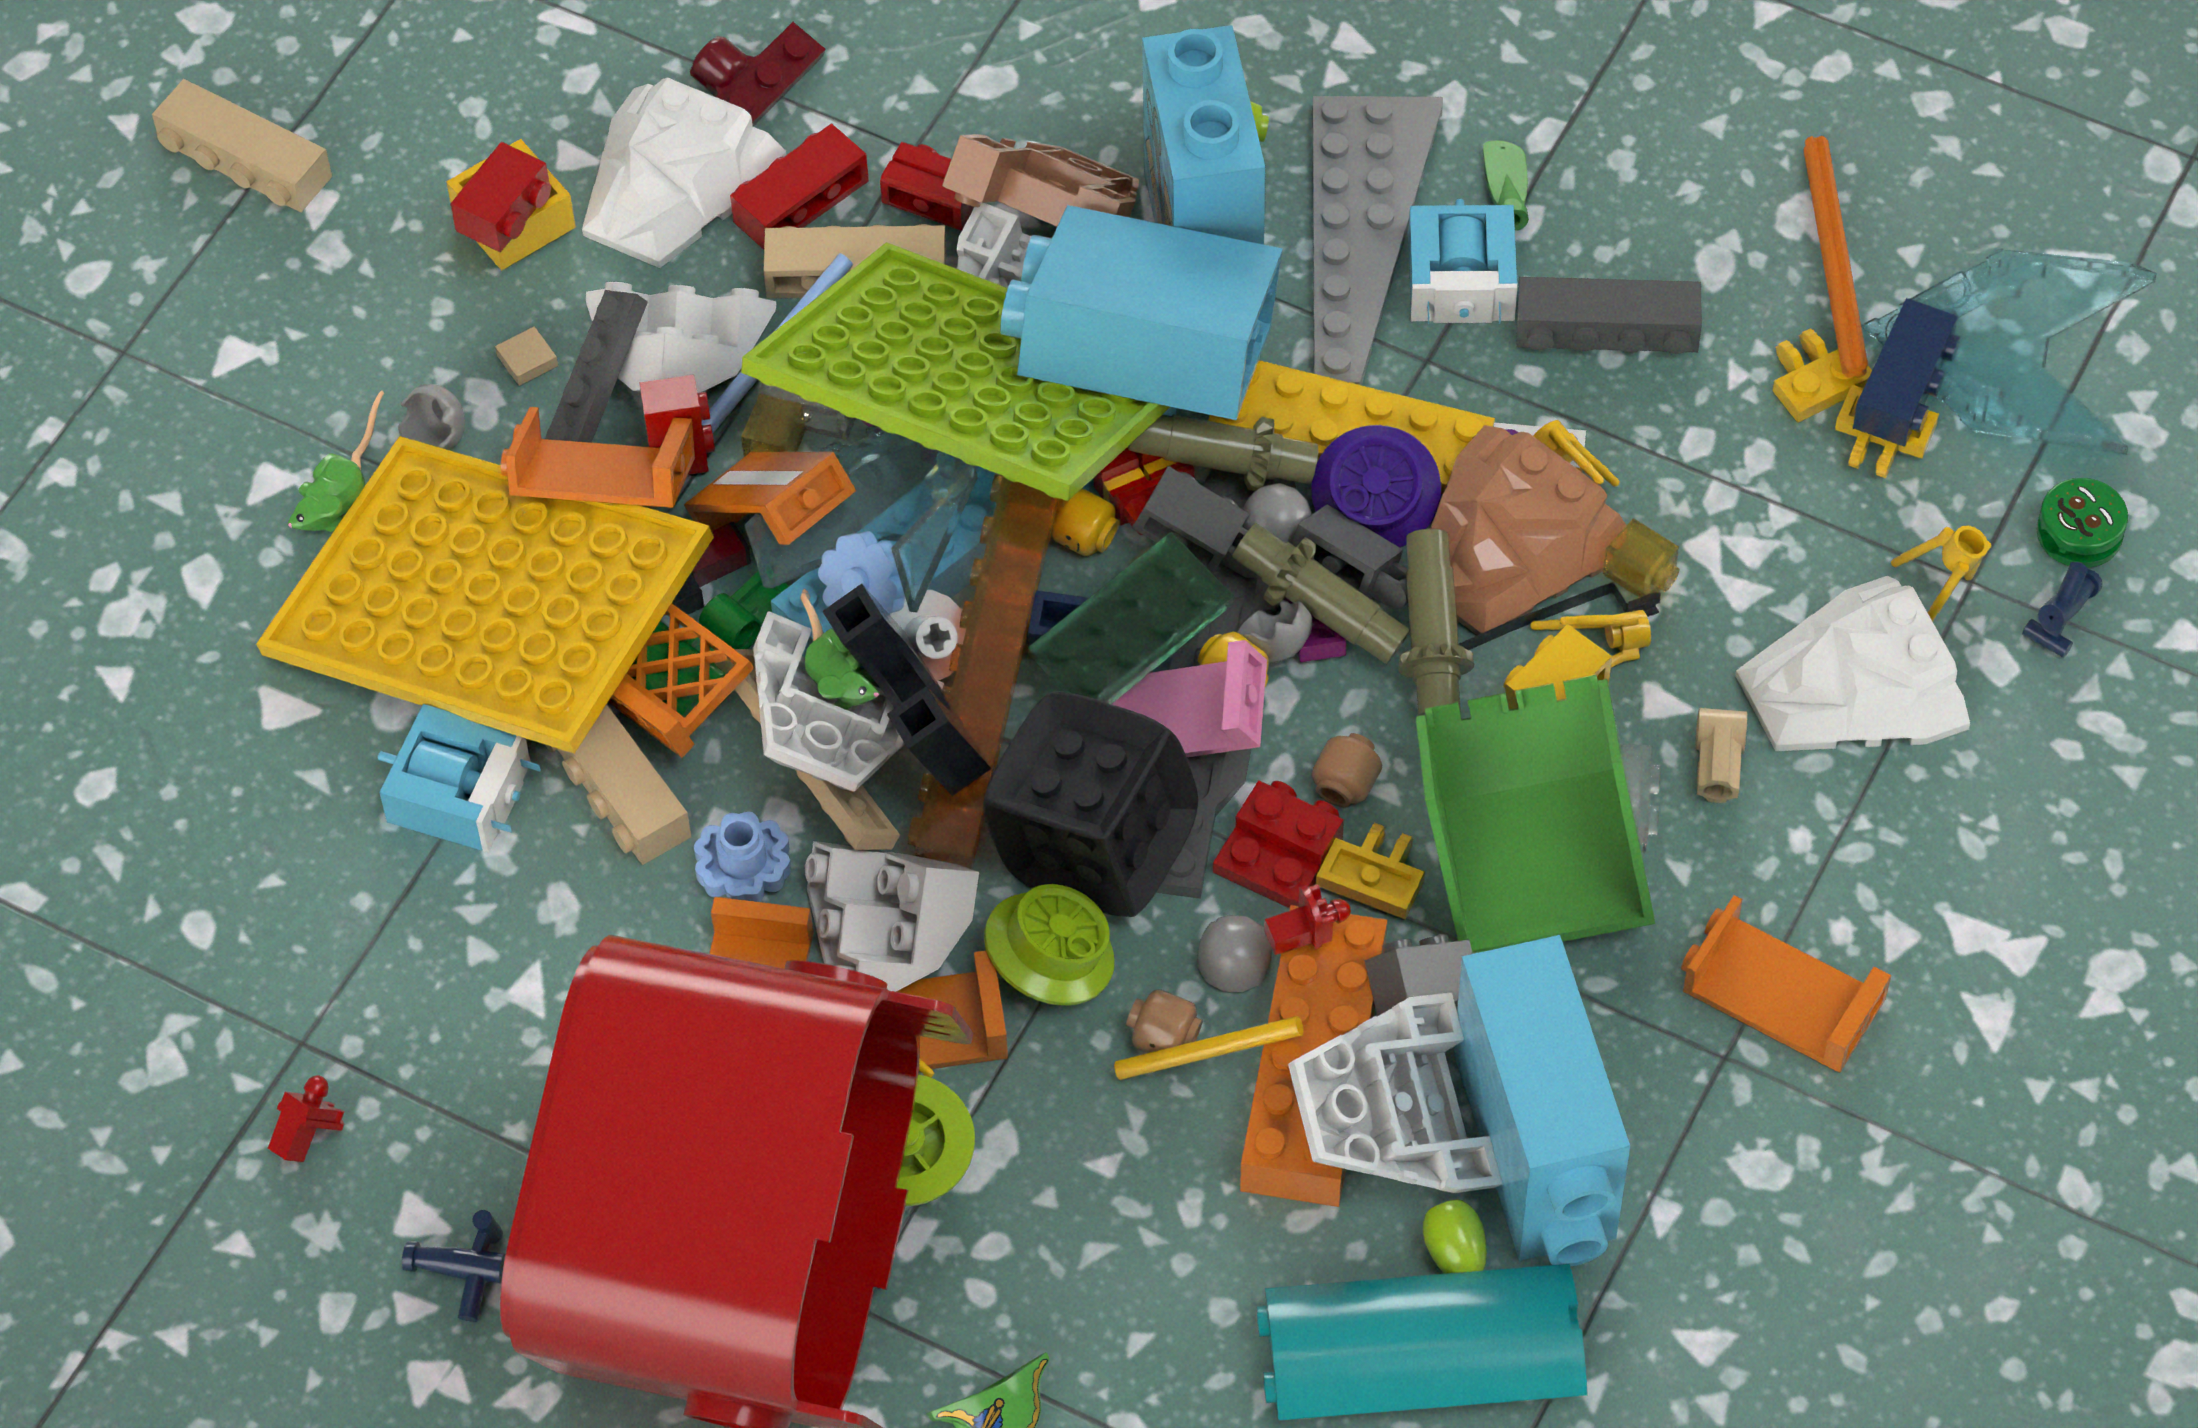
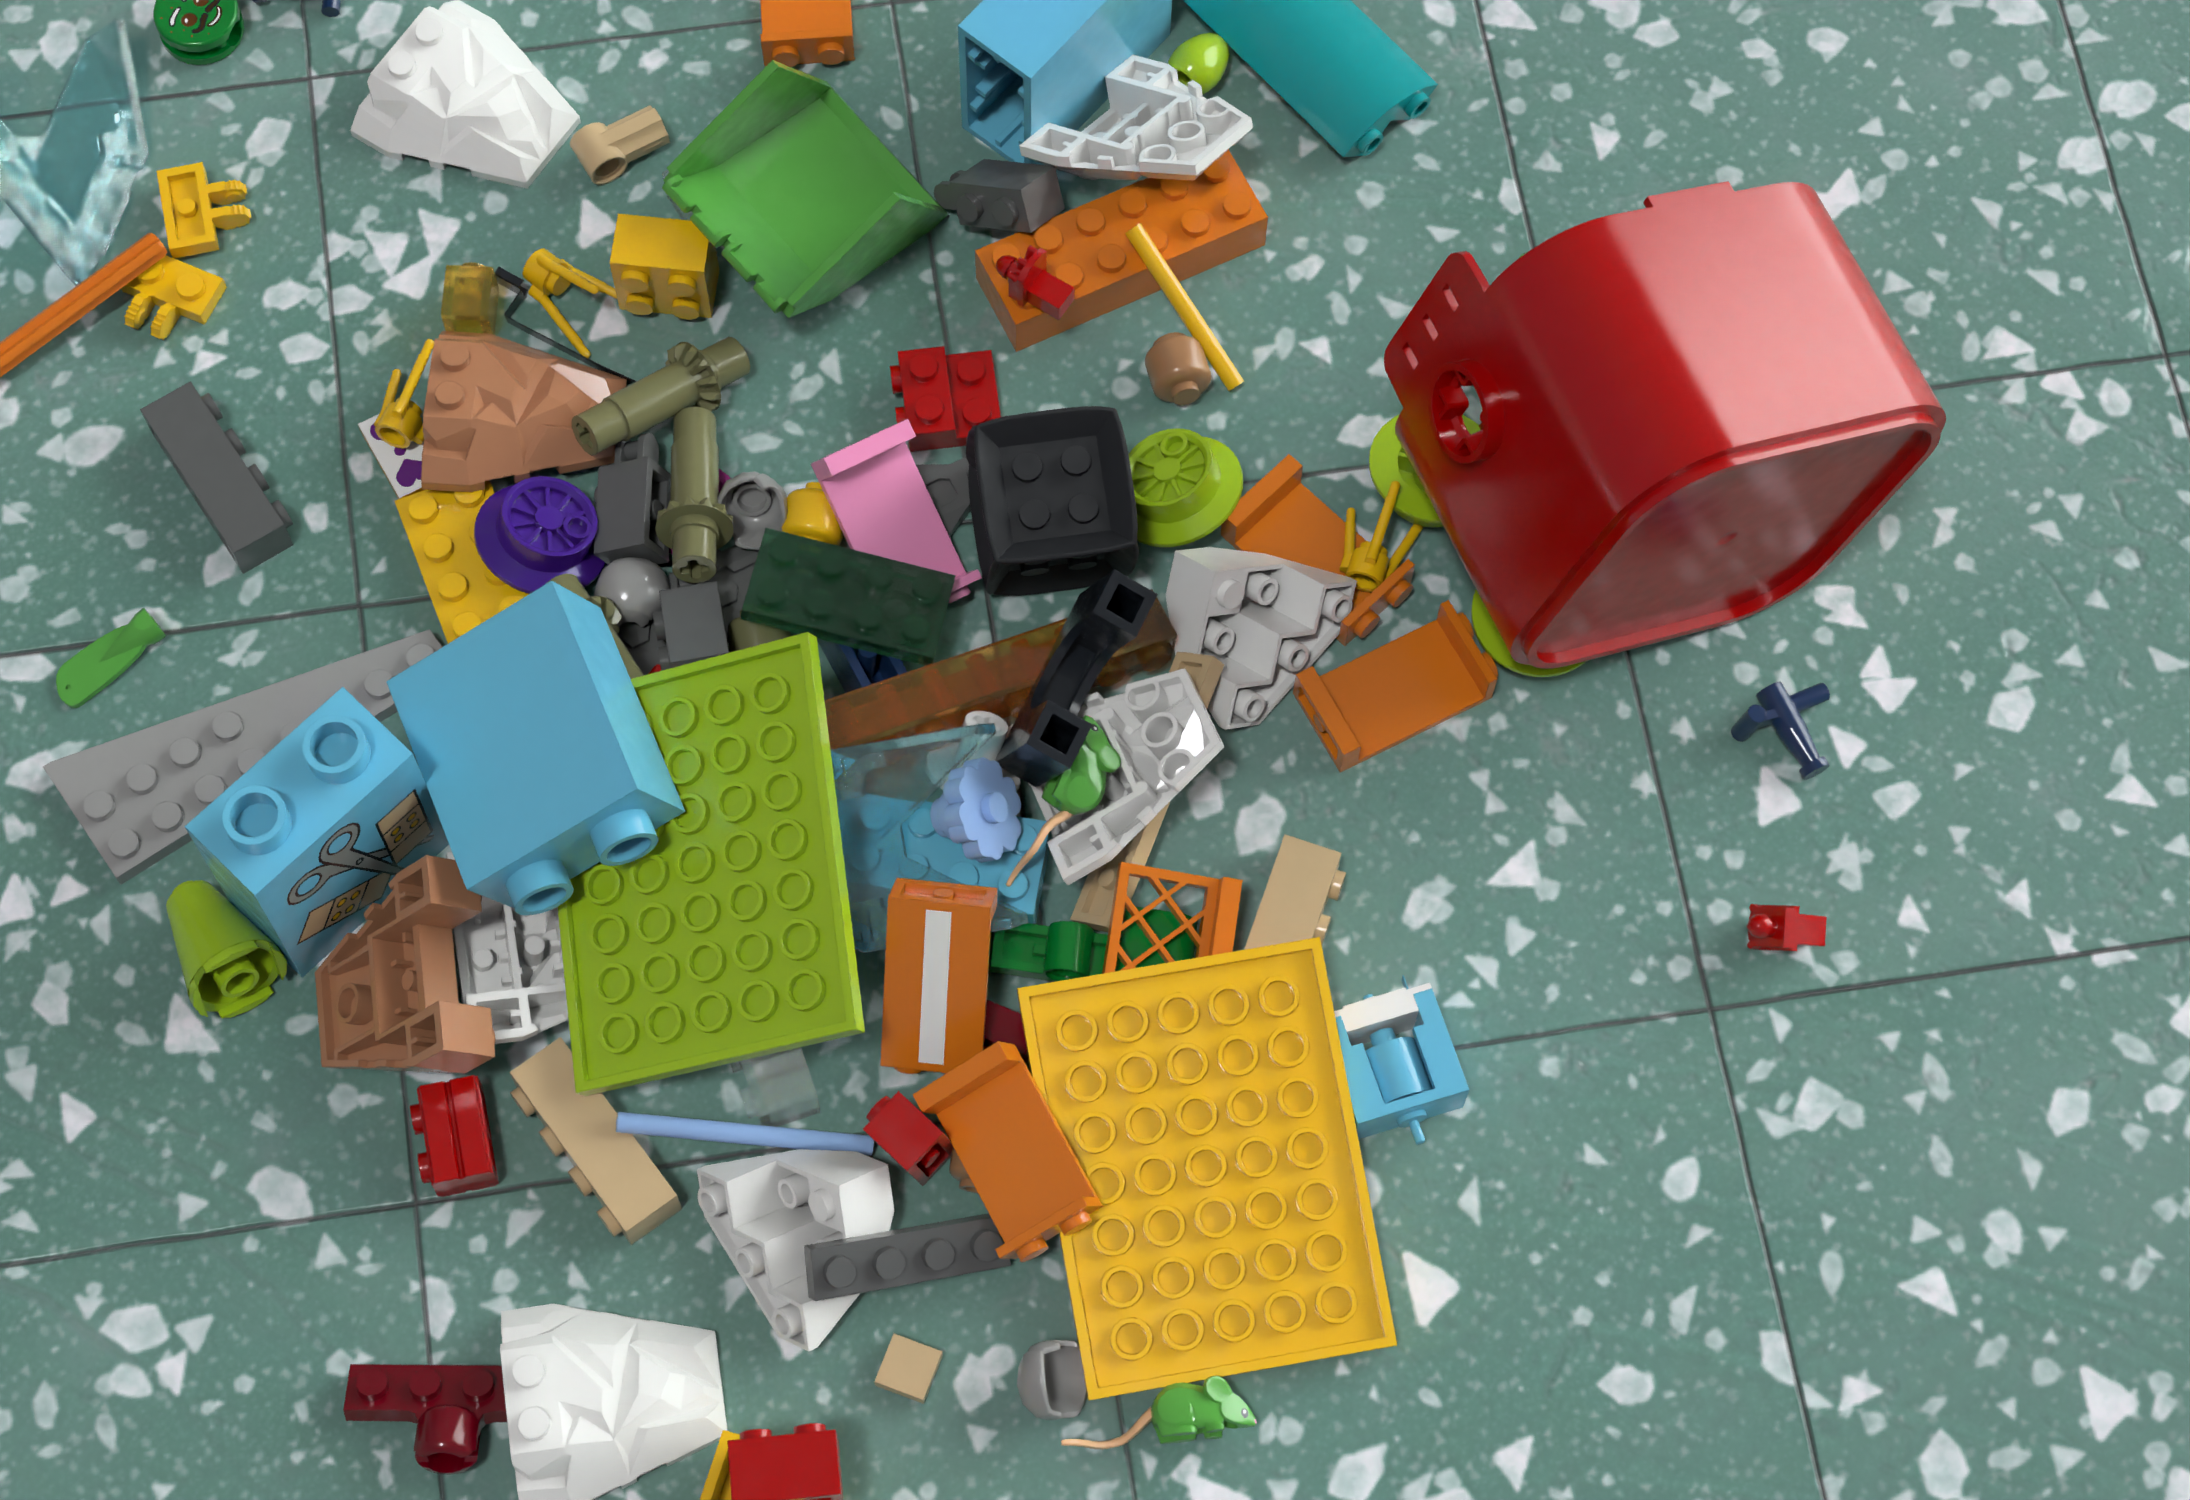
camera: 130 degrees left, 10 degrees up
light blue plant [694,812,791,902] -> none
red brick [730,123,869,250] -> none
clear yellow brick [741,394,806,457] -> none
light grey hair [1197,915,1272,992] -> none
medium nougat head [1311,733,1383,807] -> none
yellow hinge [1316,822,1425,920] -> none
medium azure piece [1408,199,1517,324] -> none
dark blue brick [1853,298,1961,447] -> none
yellow plant [1891,526,1991,622] -> none

